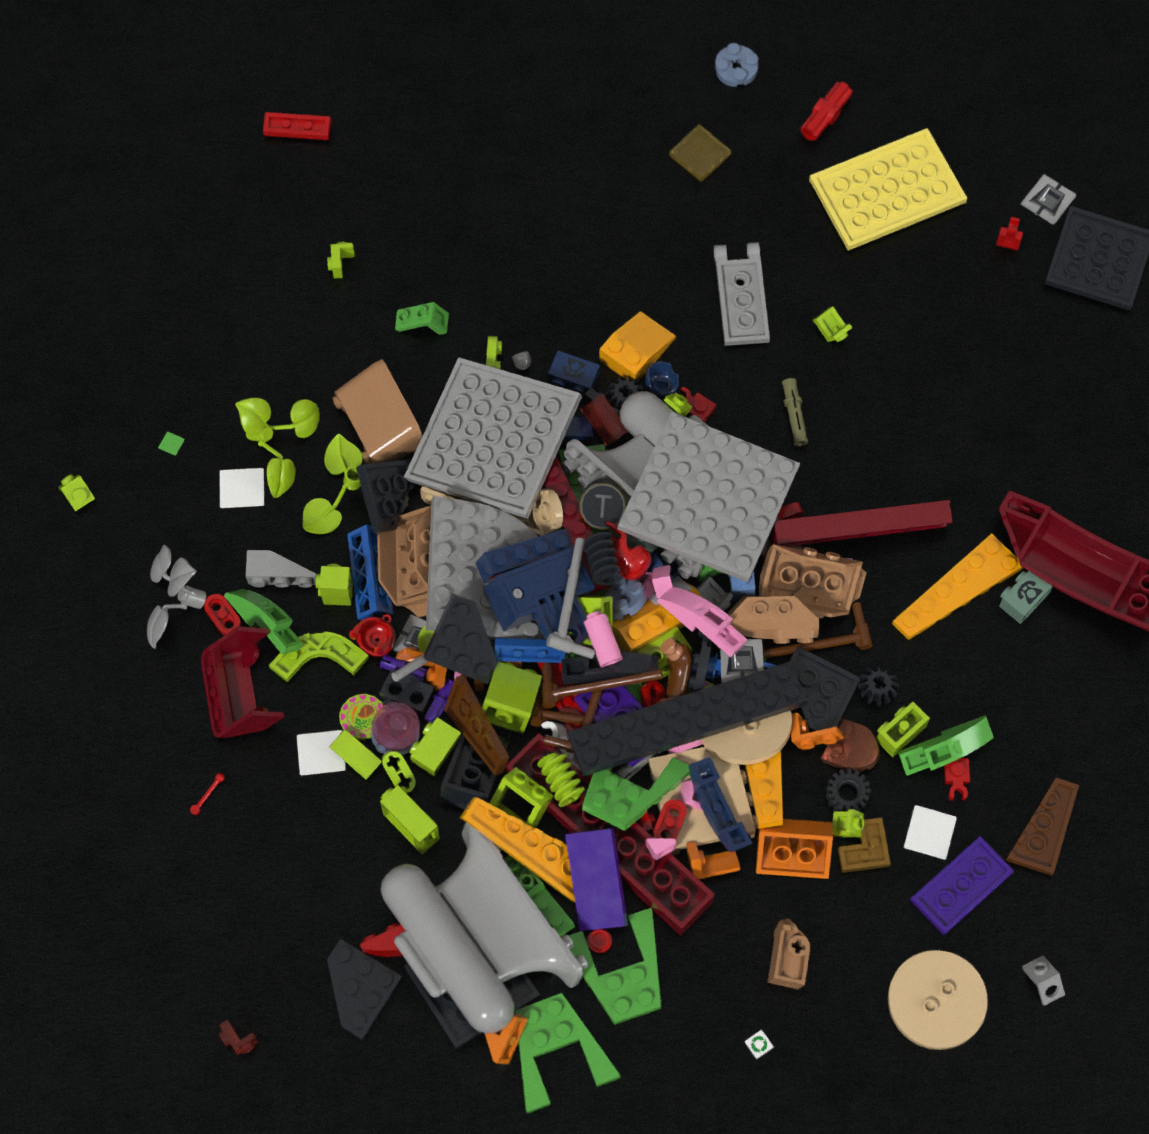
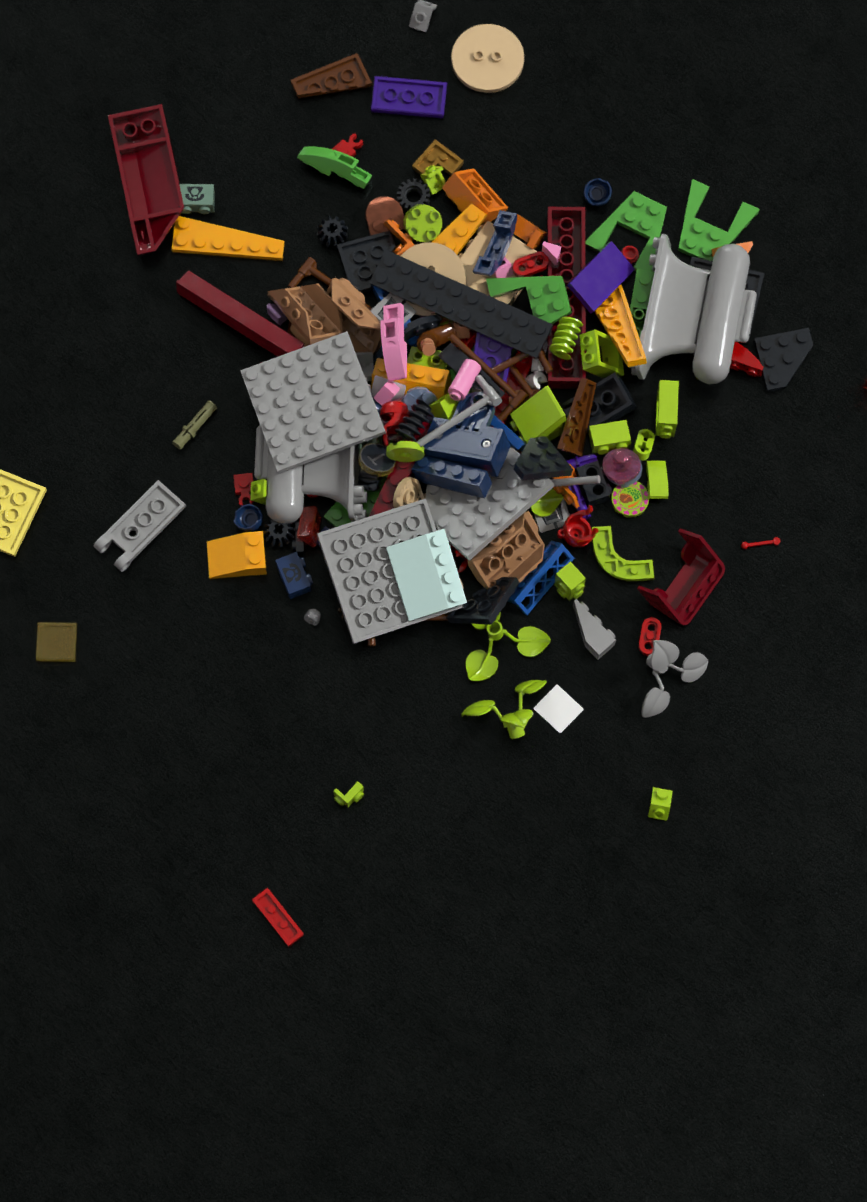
camera: 135 degrees left, 5 degrees up
bright green sticker [158,431,185,456] -> none
bright green slope [224,589,303,654] -> none
white sticker [297,730,345,775] -> none
medium nougat windscreen [332,359,422,464] -> none
bright green bracket [395,302,449,335] -> none
lime plate [486,336,502,369] -> none
white sticker [745,1030,773,1059] -> none
medium nougat piece [768,919,810,989] -> none
lime bracket [813,306,852,342] -> none
lime brick [876,702,930,757] -> none
white sticker [904,805,957,859] -> none
none -> lime tile [386,441,424,462]
none -> light aqua slope [386,529,467,621]
none -> lime brick [404,204,442,242]
none -> dark blue hair [584,178,612,207]

